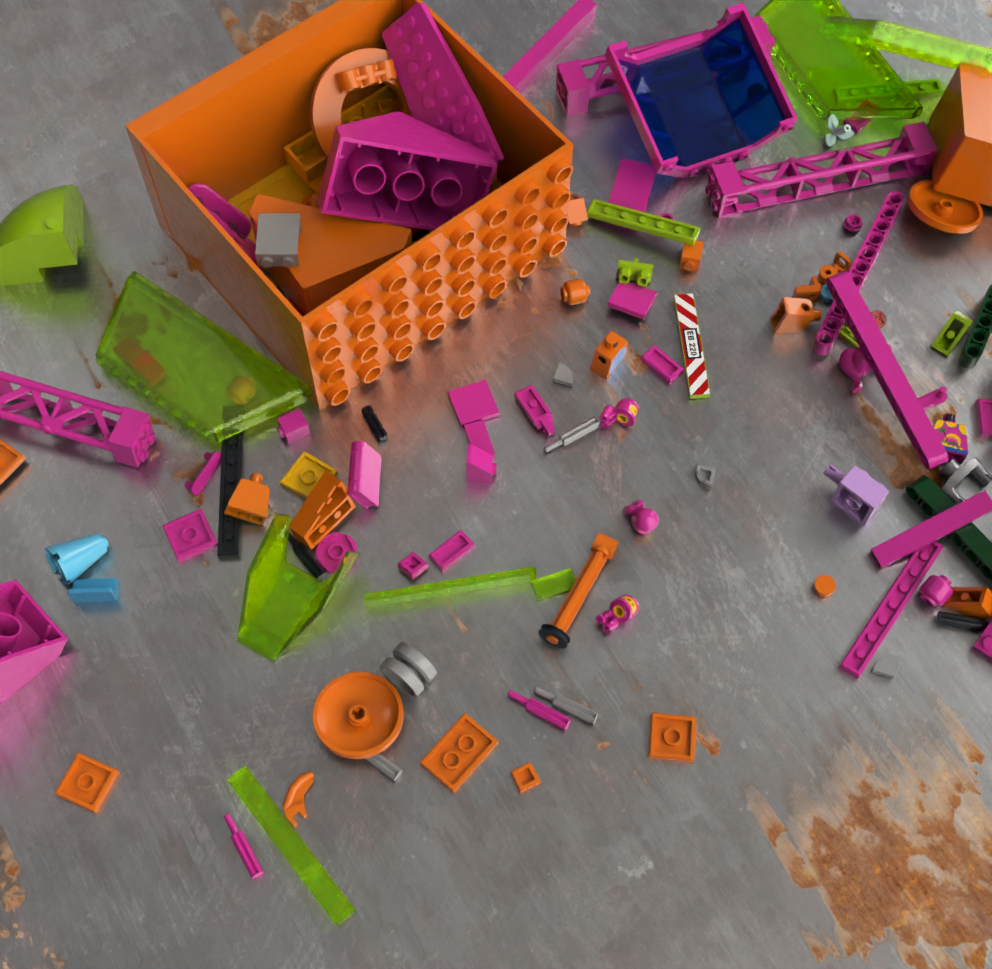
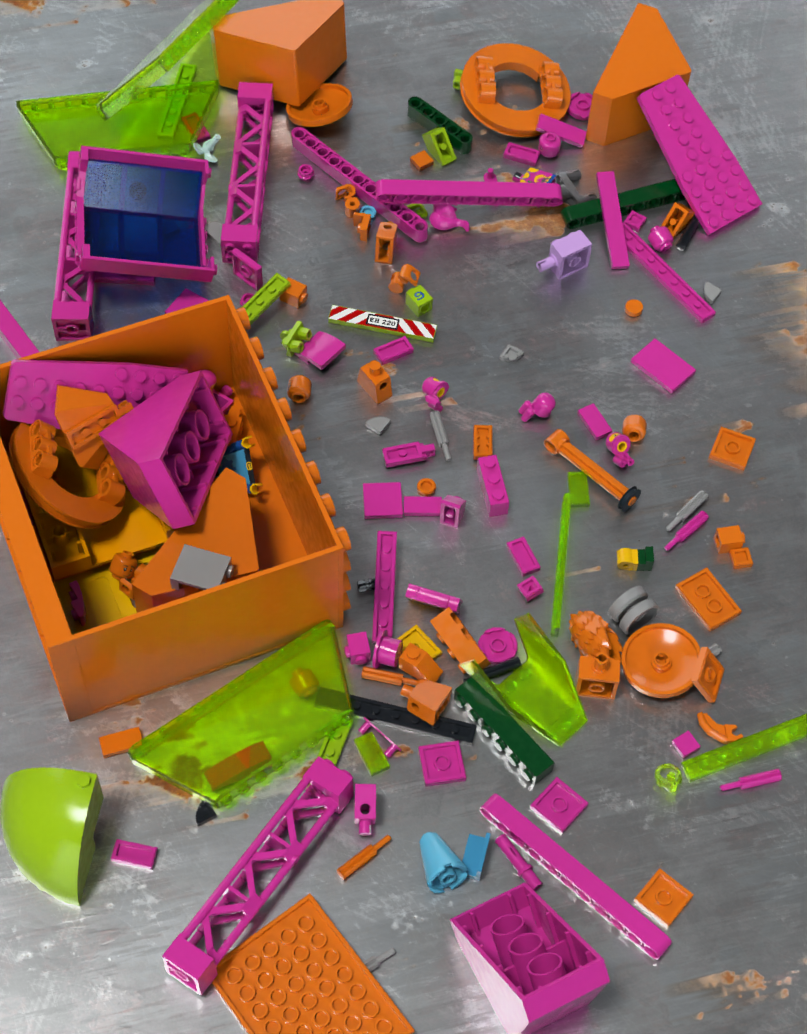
camera: 75 degrees left, 5 degrees down
none -> orange panel [54,385,134,470]
none -> dark pink slope [68,580,86,626]
none -> orange tile [99,727,144,758]
none -> dark pink tile [111,839,158,870]
none -> black tile [196,798,217,827]
none -> dark pink tile [231,248,263,292]
none -> lime tile [316,714,353,767]
none -> orange axle [336,835,391,880]
none -> clear neon green tile [353,732,390,777]
none -> dark pink torso [354,784,376,836]
none -> orange axle [361,666,419,686]
none -> dark pink tile [372,531,397,644]
none -> dark pink piece [372,630,403,669]
none -> orange leg [388,264,421,294]
none -> orange slope [399,642,443,682]
none -> lime brick [405,285,433,317]
none -> orange tile [410,150,434,172]
none -> orange tile [417,478,436,497]
none -> dark green brick [454,675,555,785]
none -> orange plate [473,425,492,460]
none -> dark pink brick [477,455,509,517]
none -> dark pink beam [479,793,672,960]
none -> dark pink pin [495,834,543,891]
none -> dark pink tile [530,777,589,834]
none -> orange head [569,610,623,660]
none -> orange brick [574,652,621,700]
none -> dark pink tile [577,403,613,441]
none -> leg [616,546,654,571]
none -> orange head [622,415,647,442]
none -> dark pink tile [624,210,647,232]
none -> dark pink tile [631,338,696,394]
none -> clear neon green piece [655,764,682,793]
none -> dark pink tile [671,730,701,759]
none -> orange tile [691,647,725,703]
none -> orange brick [714,525,745,554]

